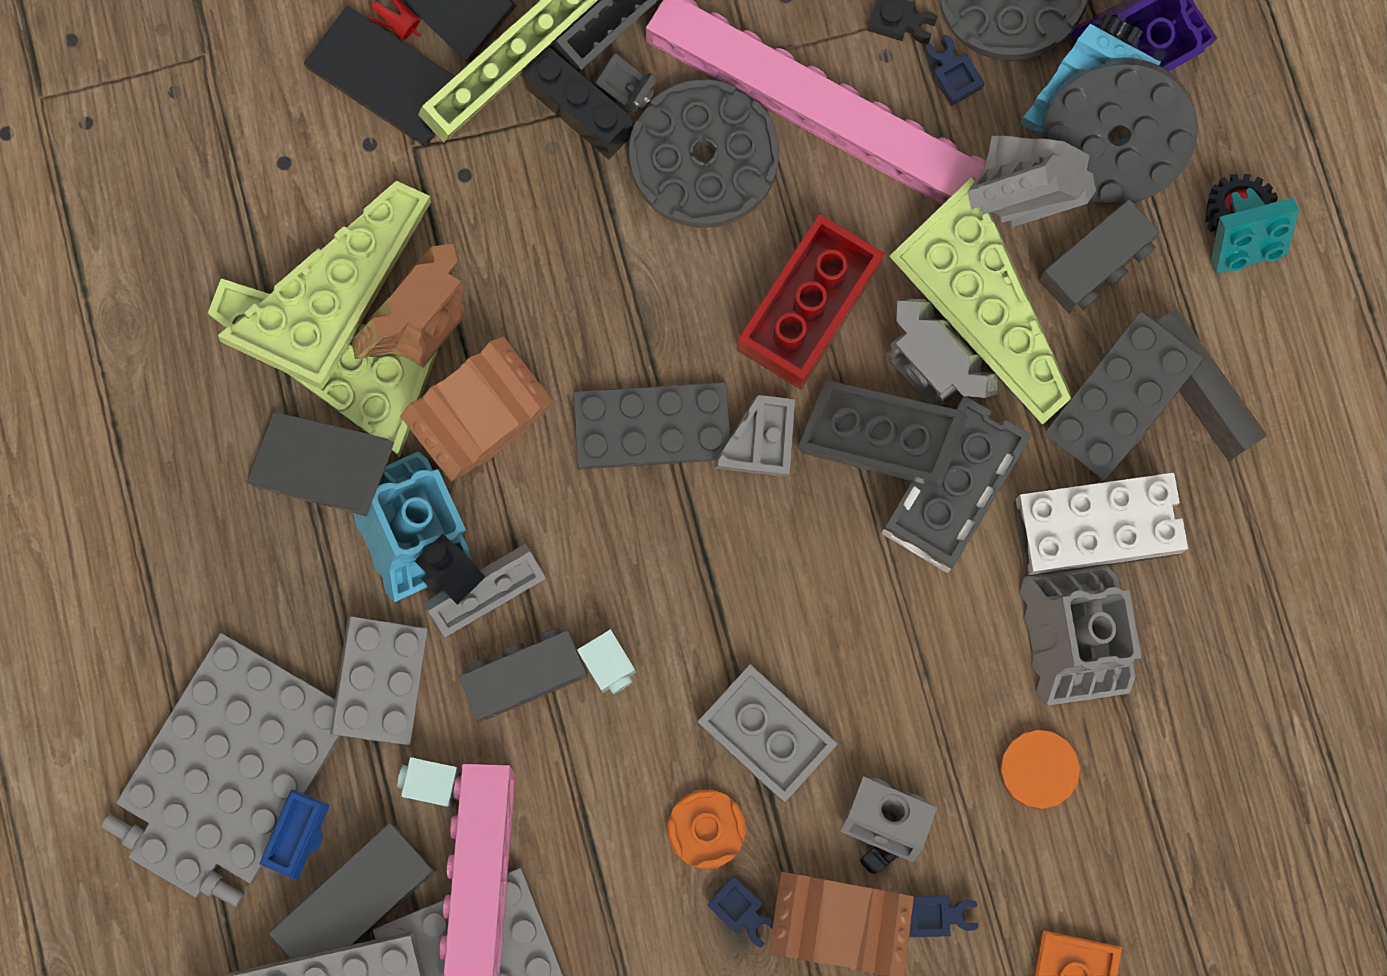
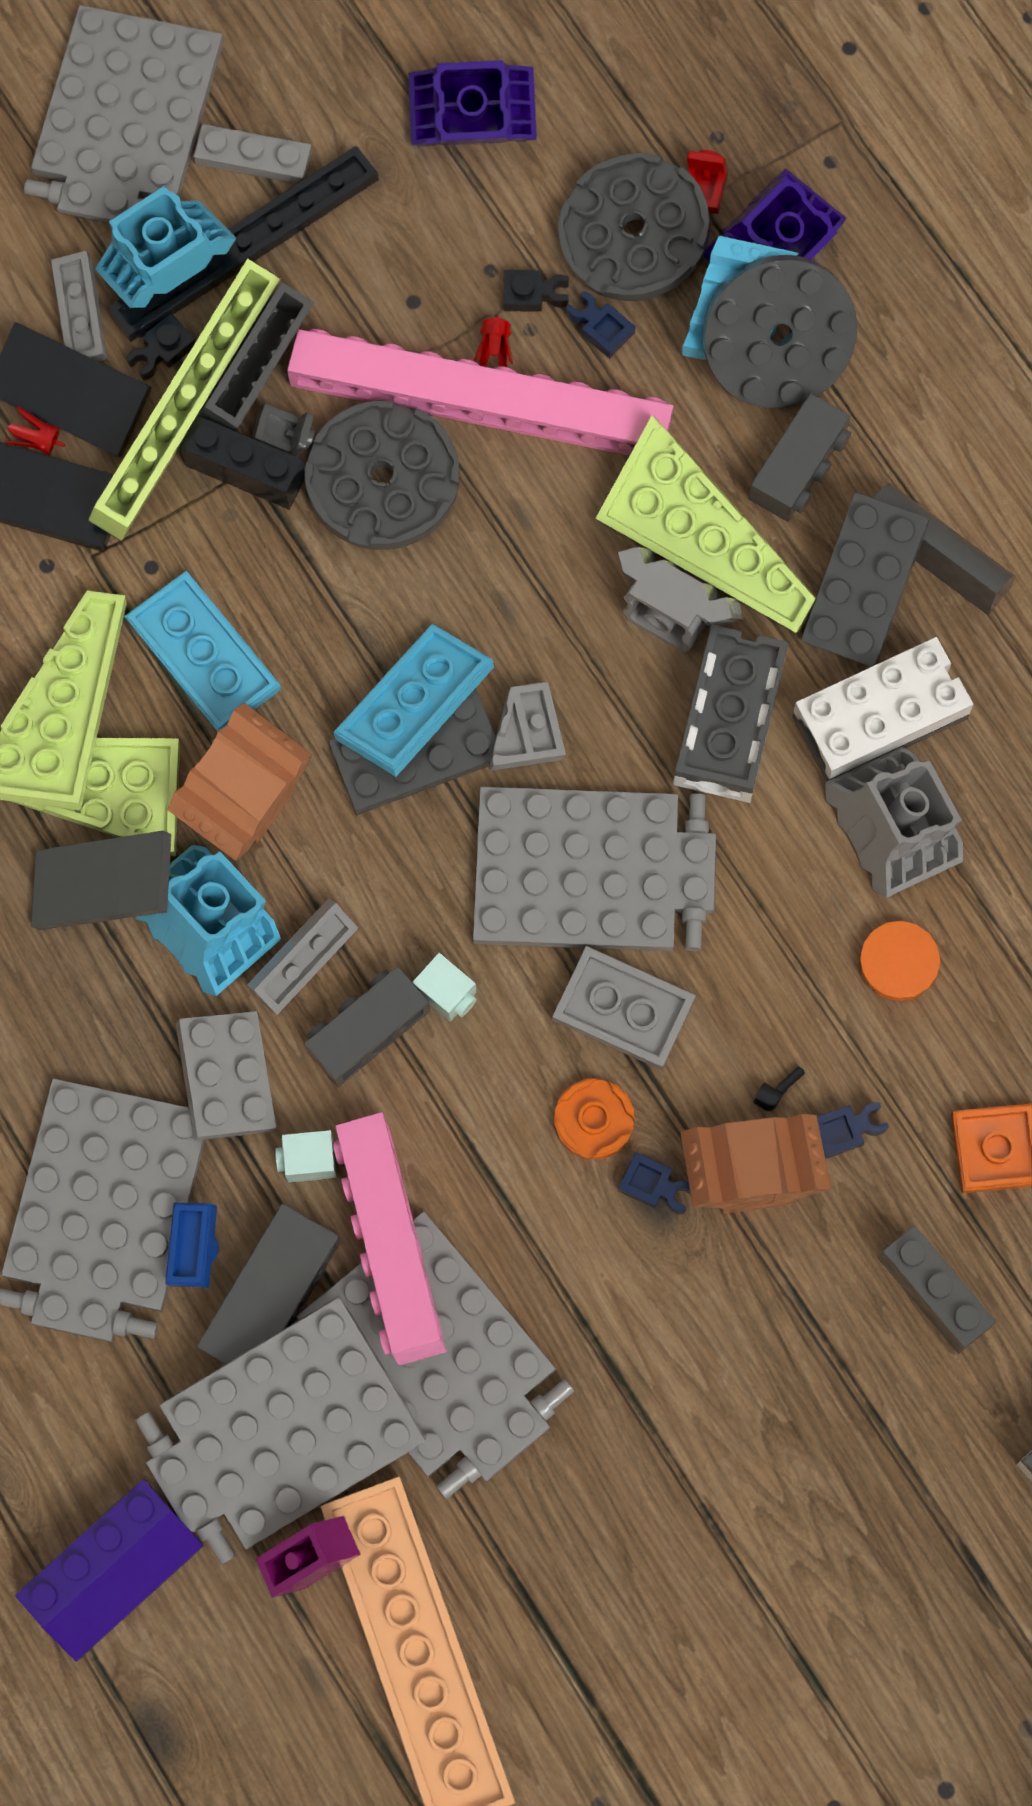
camera: 15 degrees left, 5 degrees down
nougat slope [351,244,464,368] -> none
black brick [415,534,485,605] -> none
red brick [737,214,885,390] -> none
dark grey plate [798,380,968,488] -> none
light grey brick [840,776,937,863] -> none
light grey slope [968,136,1096,227] -> none
black plate [1098,14,1143,45] -> none
teal plate [1205,174,1299,274] -> none
none -> medium azure tile [124,570,282,733]
none -> medium azure tile [333,624,494,777]
none -> red piece [473,314,513,368]
none -> light grey plate [473,787,717,952]

